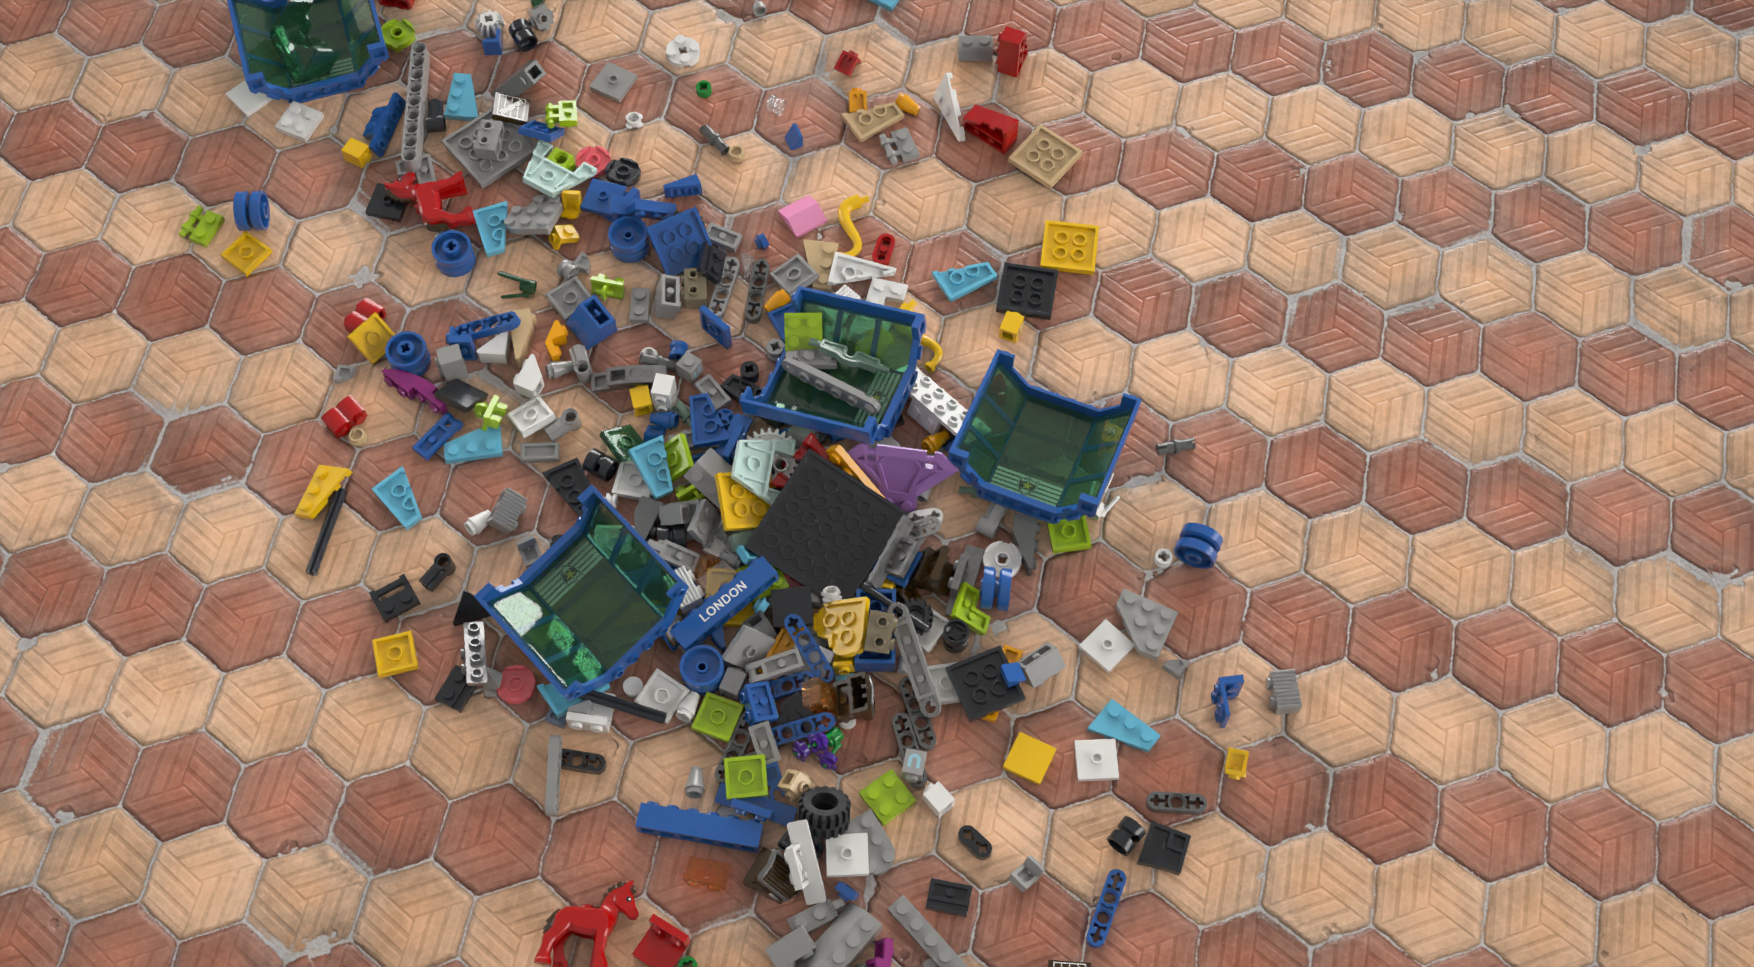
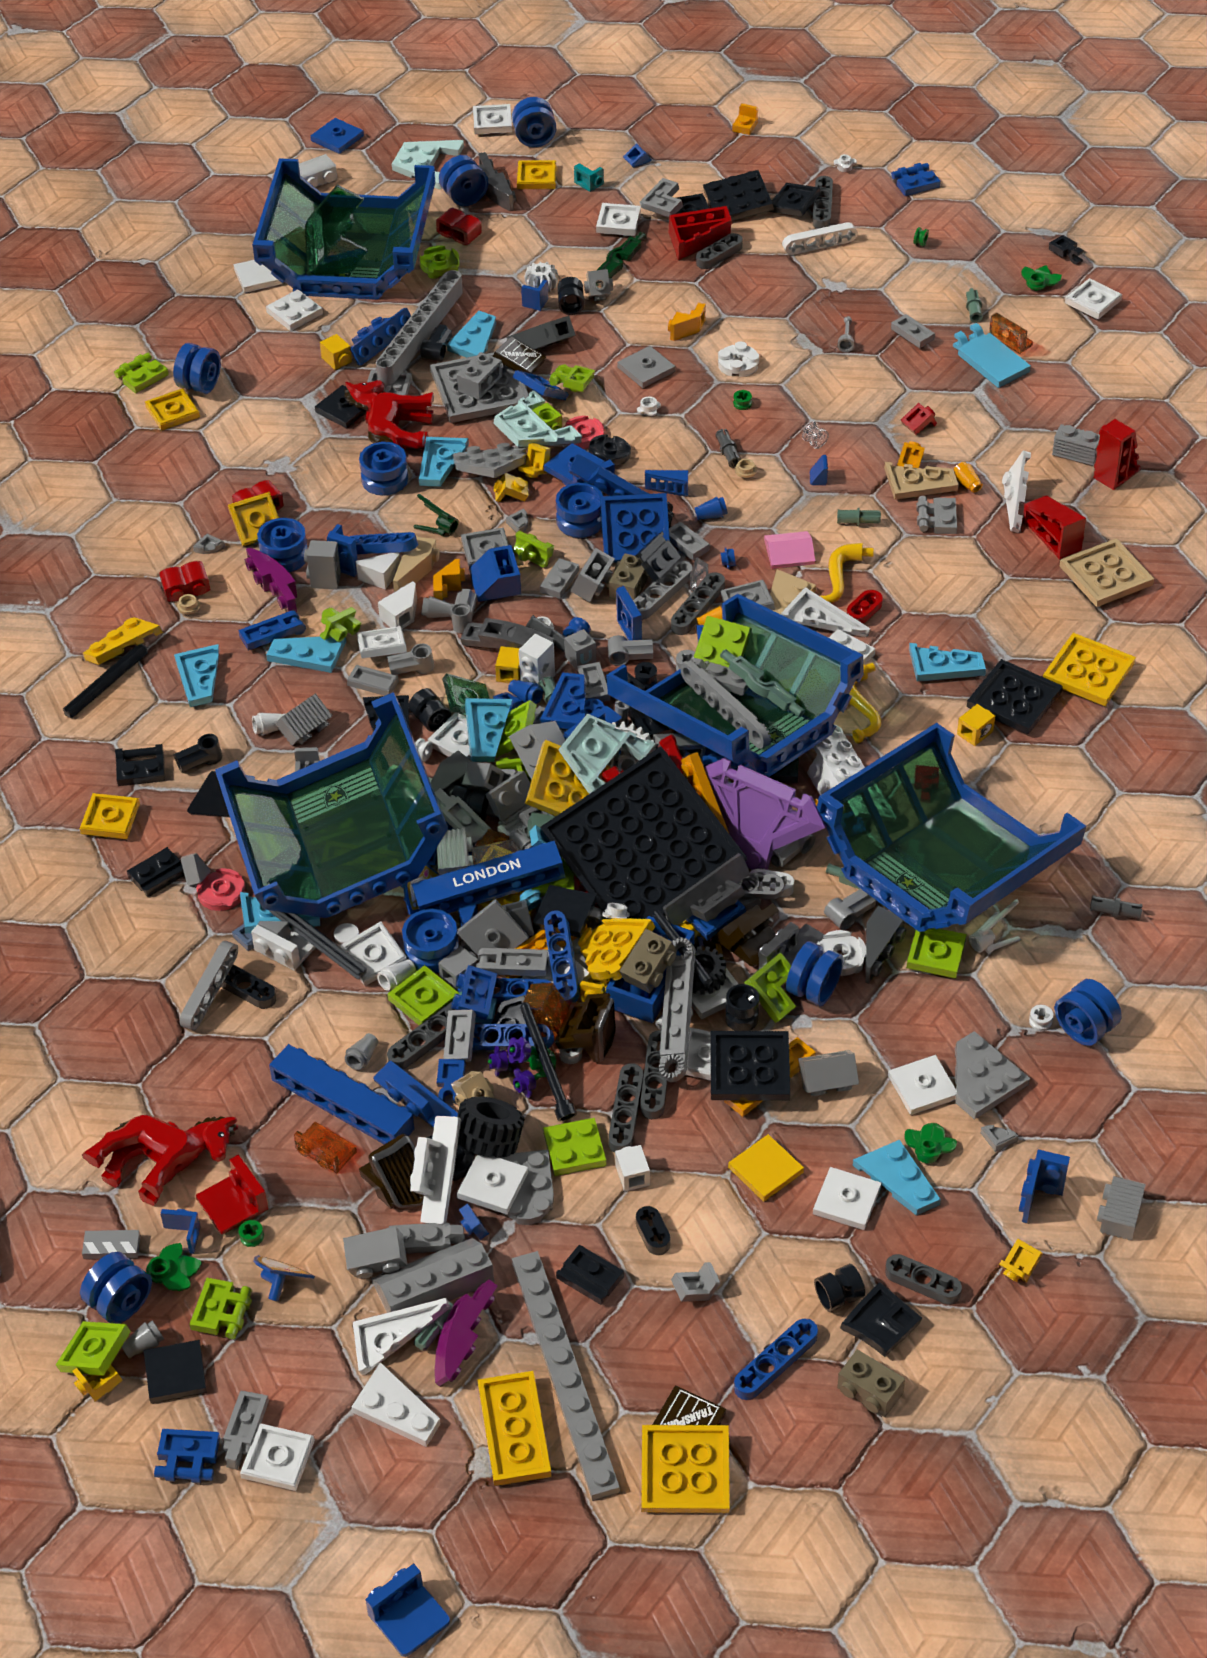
camera: 25 degrees right, 15 degrees down
black tile [435,378,488,413] -> none
flat silver bracket [460,622,488,686] -> none
light grey wheel [556,259,580,281] -> none
lime plate [724,754,769,800] -> none
light grey brick [902,748,927,783] -> none
blue slope [1000,662,1026,687] -> none
none -> black piece [520,1002,577,1121]
none -> light grey piece [608,635,653,666]
none -> light orange slope [668,302,706,341]
none -> blue cone [694,497,728,520]
none -> sand green axle [837,508,881,525]
none -> dark tan brick [837,1349,905,1417]
none -> green plate [904,1123,957,1163]

